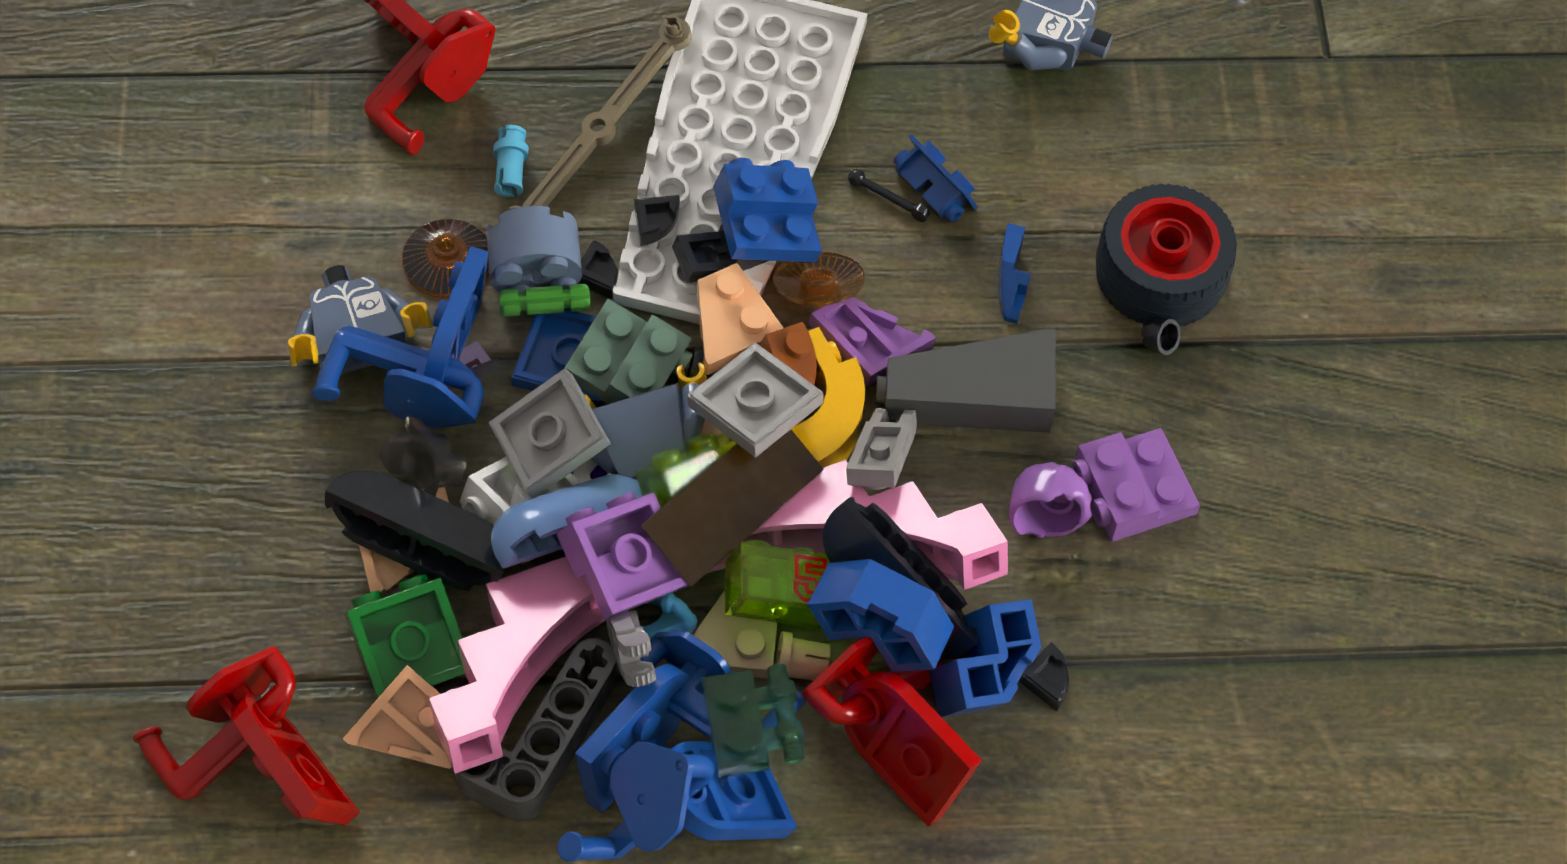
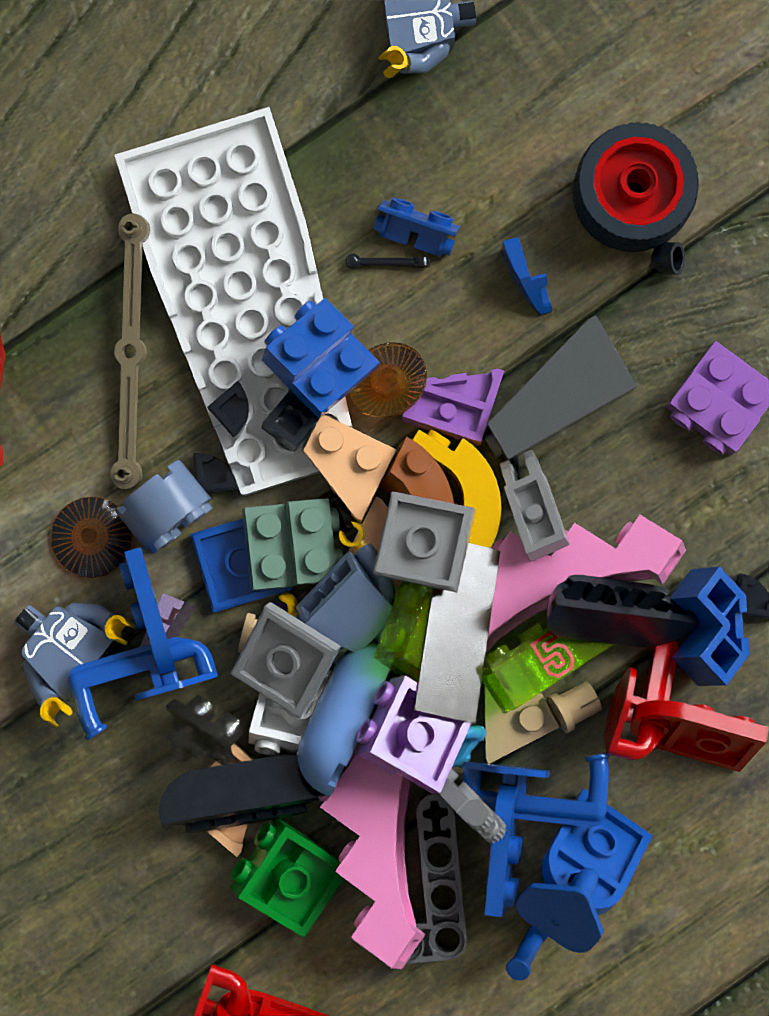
camera: 25 degrees left, 25 degrees up
light nougat wing [343,665,452,769] -> none
medium azure pin [493,125,529,197] -> none
bright green axle [499,284,590,316] -> none
clear green plate [702,664,806,777] -> none
blue brick [807,559,954,672] -> none
medium lavender hair [1009,462,1092,538] -> none

